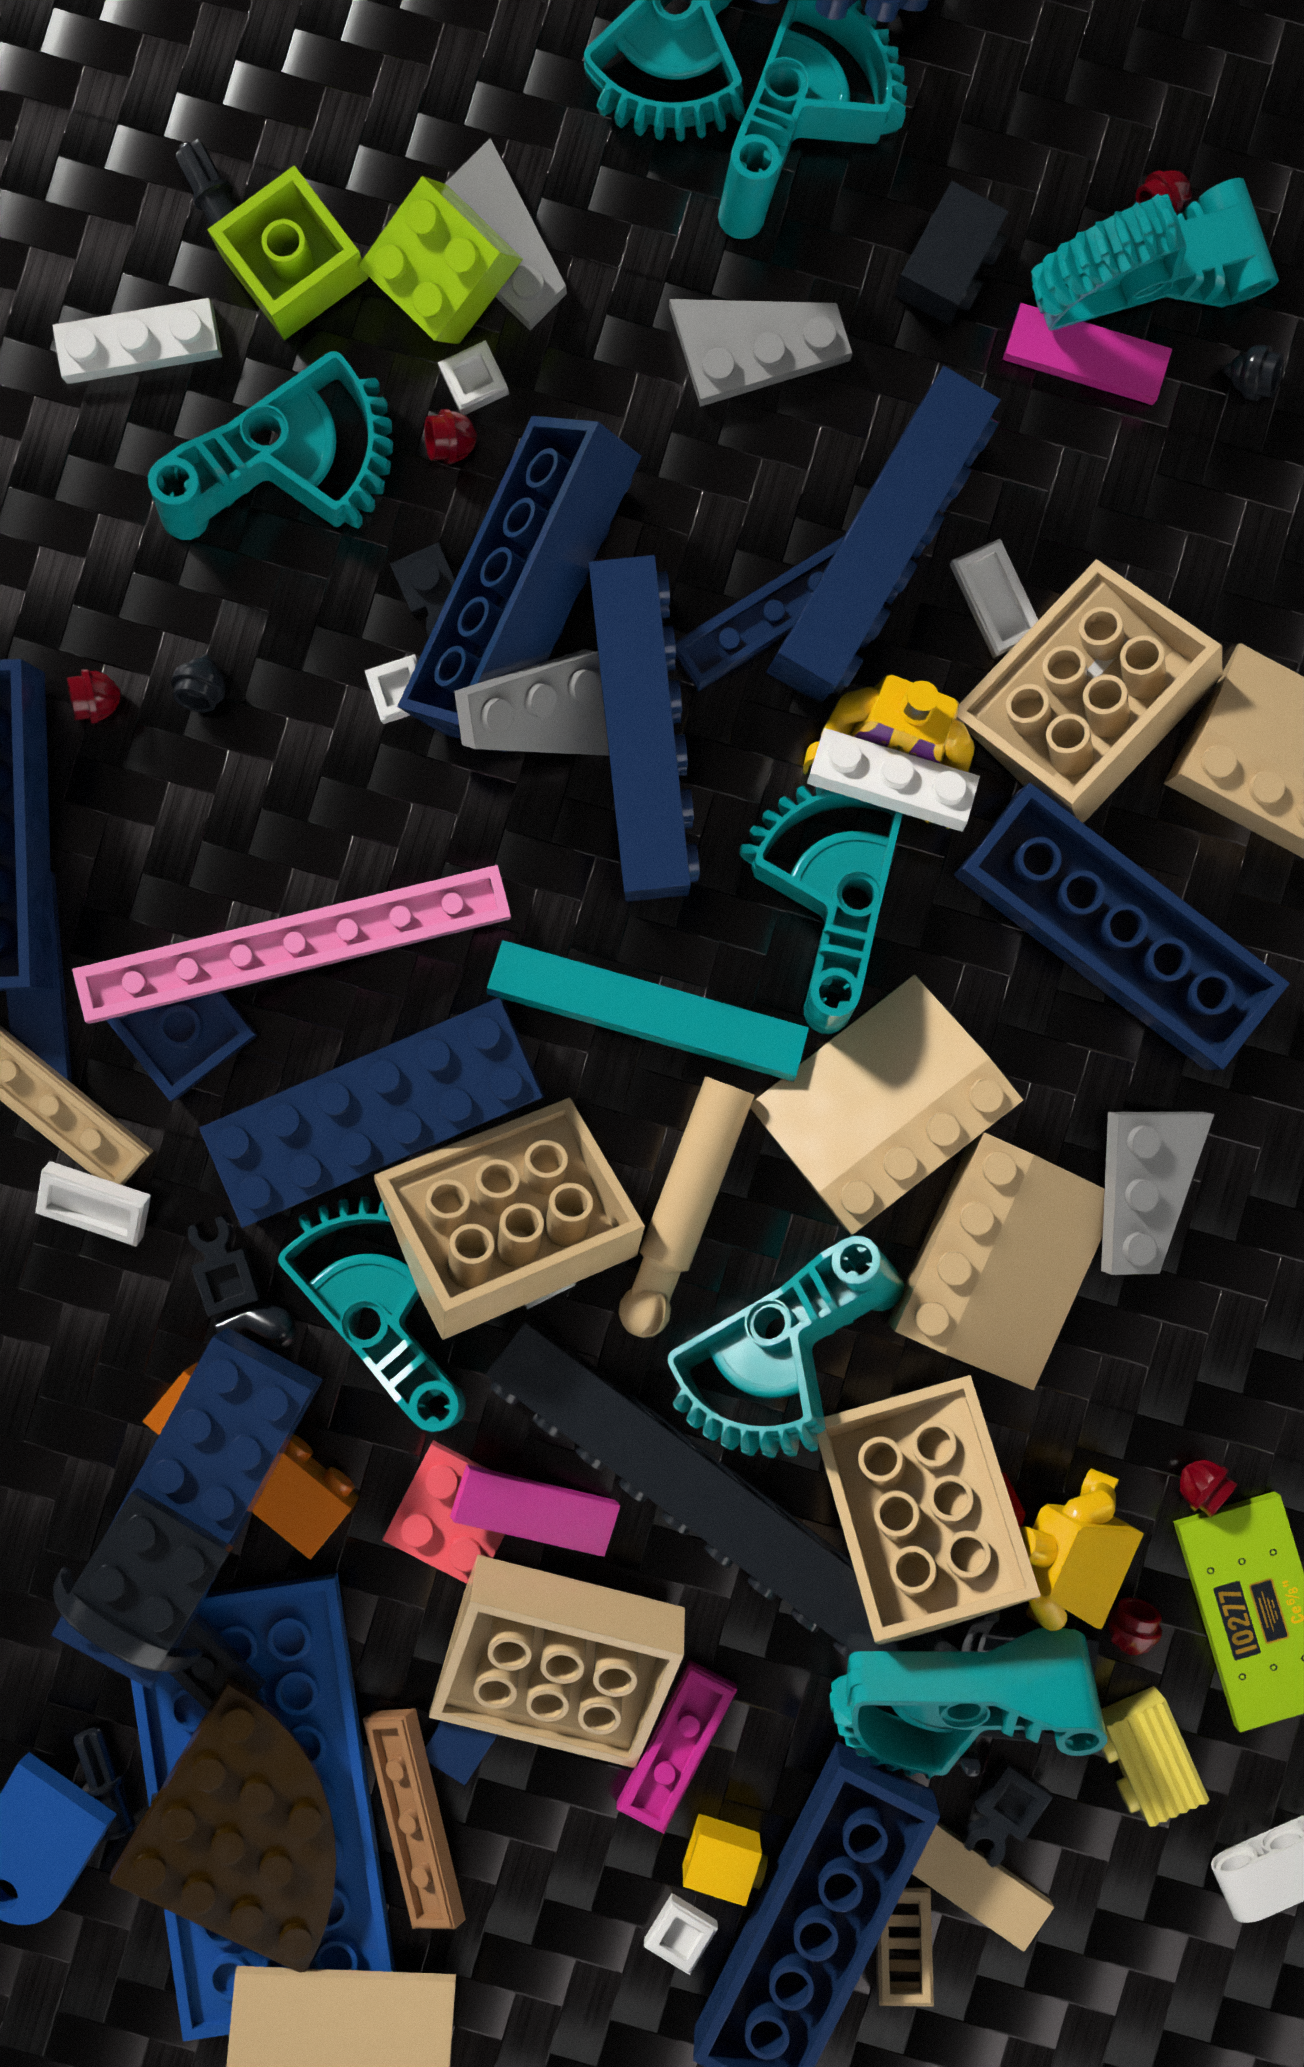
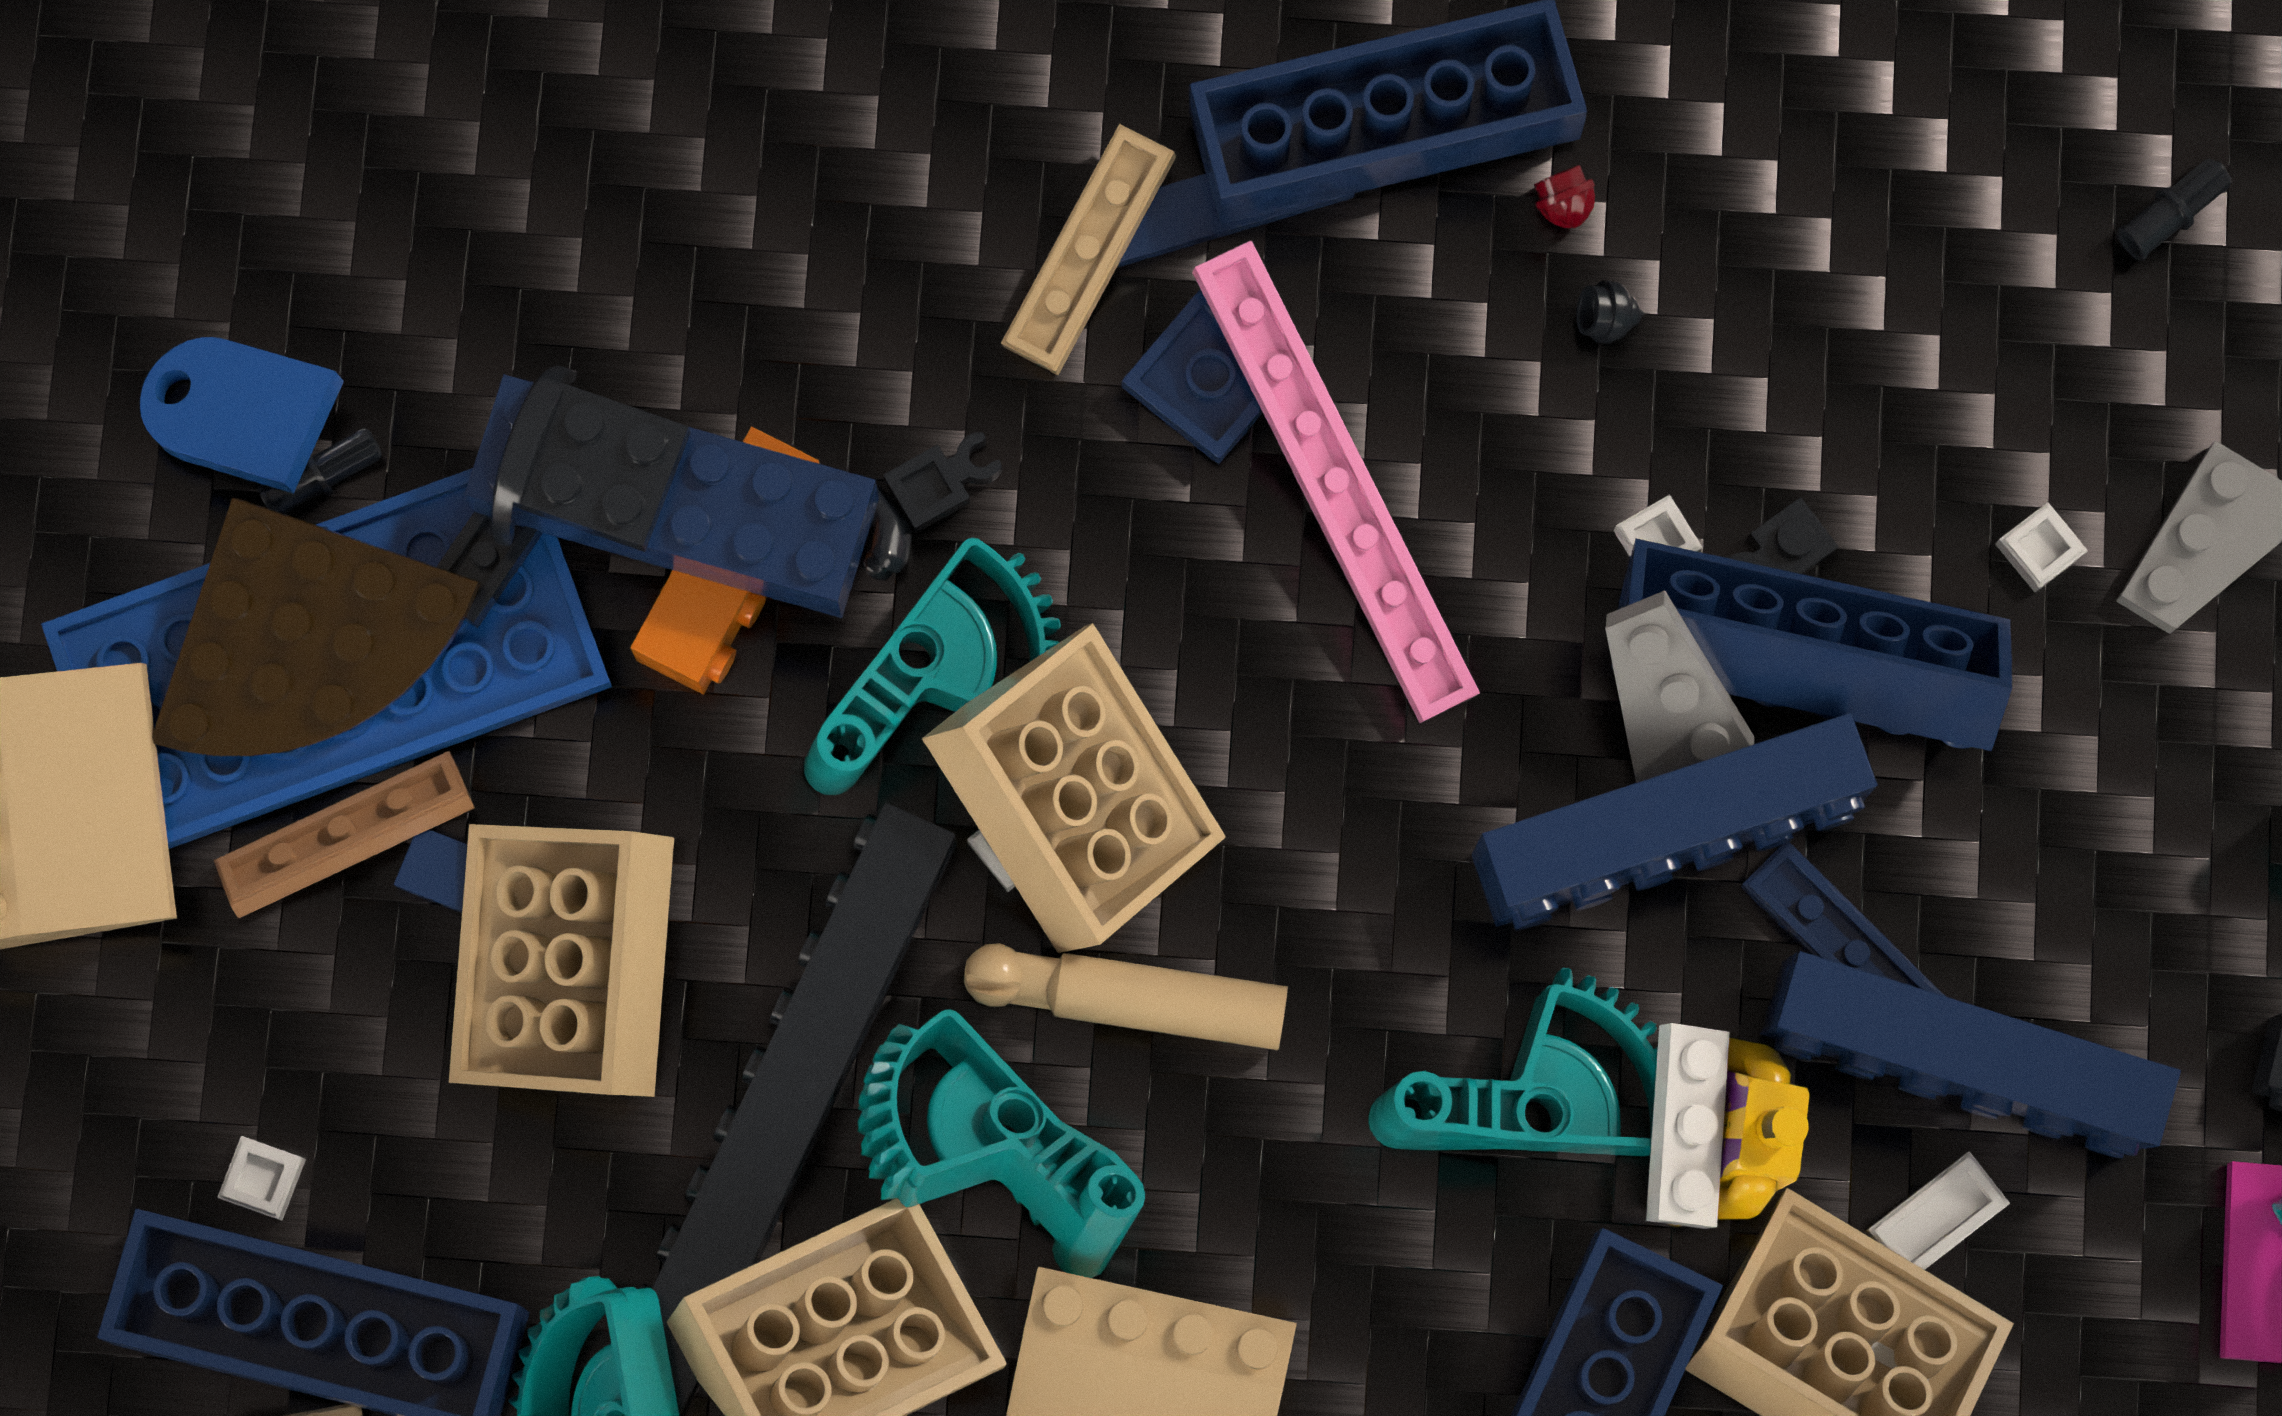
camera: 75 degrees right, 10 degrees down
white tile [35,1161,151,1246] -> none
white plate [53,298,222,384] -> none
teal arm [148,351,393,540] -> none
dark blue brick [199,998,546,1228] -> none
lime brick [207,165,368,341] -> none
lime brick [358,176,523,344] -> none
coral plate [382,1440,505,1584] -> none
dark red plate [424,409,477,465] -> none
dark pink tile [450,1464,620,1557] -> none
teal tile [487,940,809,1082] -> none
dark pink tile [616,1660,737,1834] -> none
light grey wing [669,299,852,407] -> none
yellow brick [682,1813,768,1907] -> none
tan slope [750,975,1023,1235] -> none

